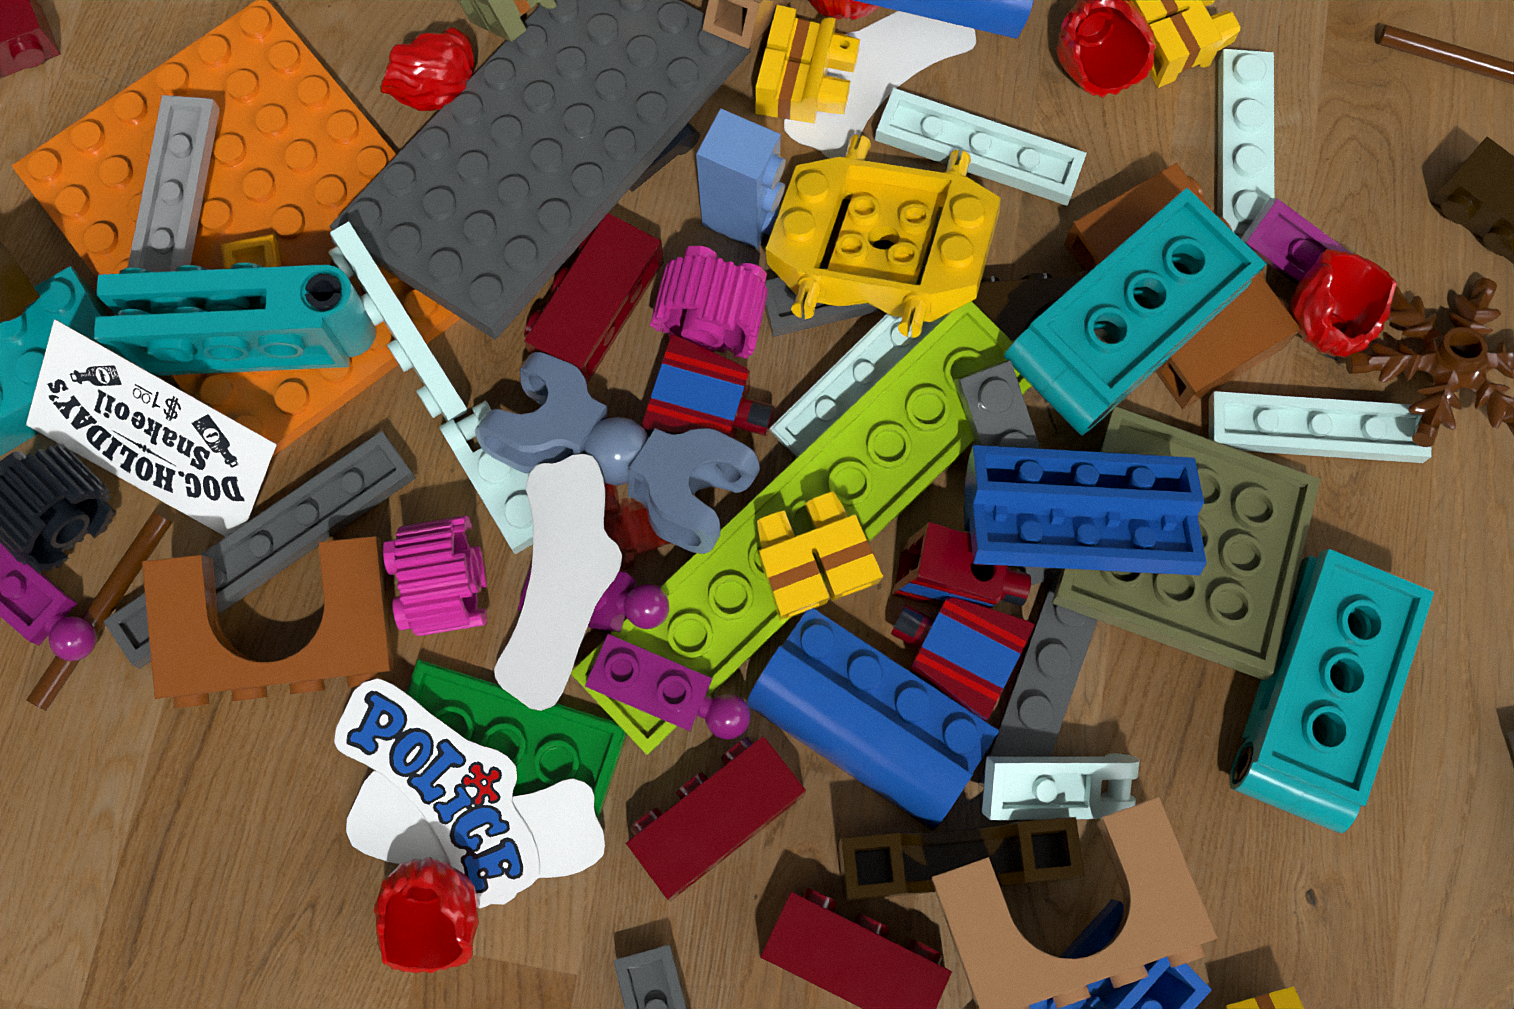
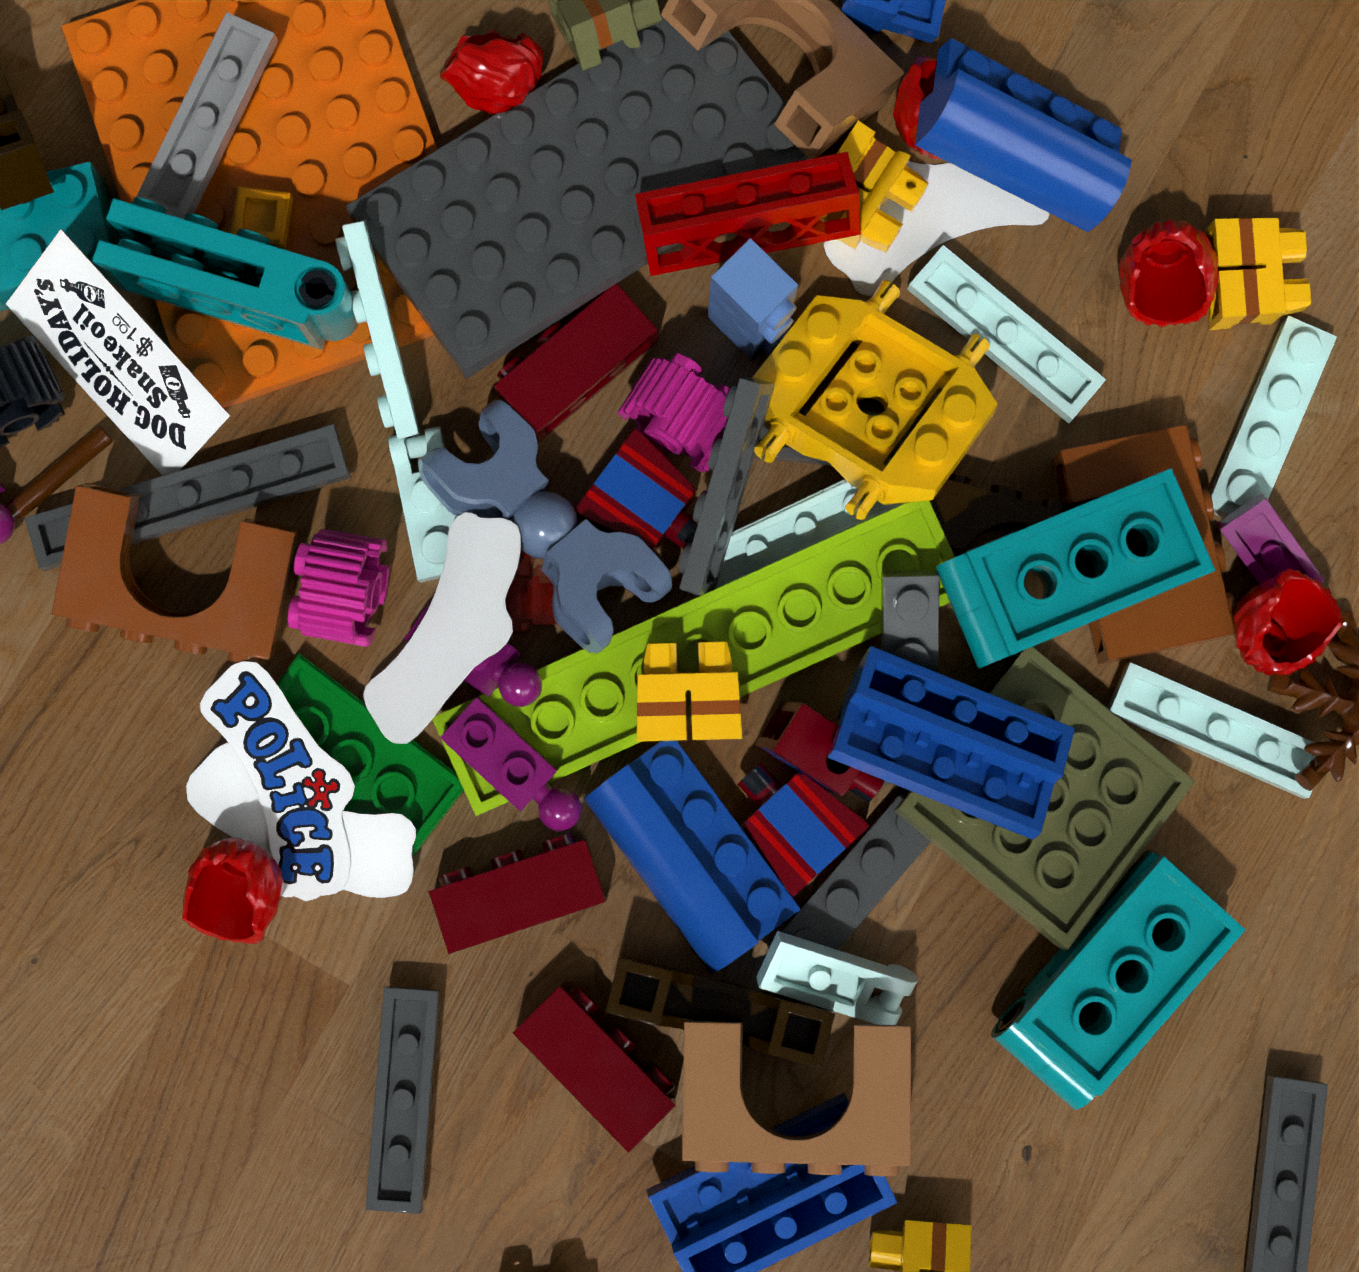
camera: 15 degrees right, 10 degrees up
none -> red fence [635,152,861,276]
none -> dark grey plate [678,378,775,596]

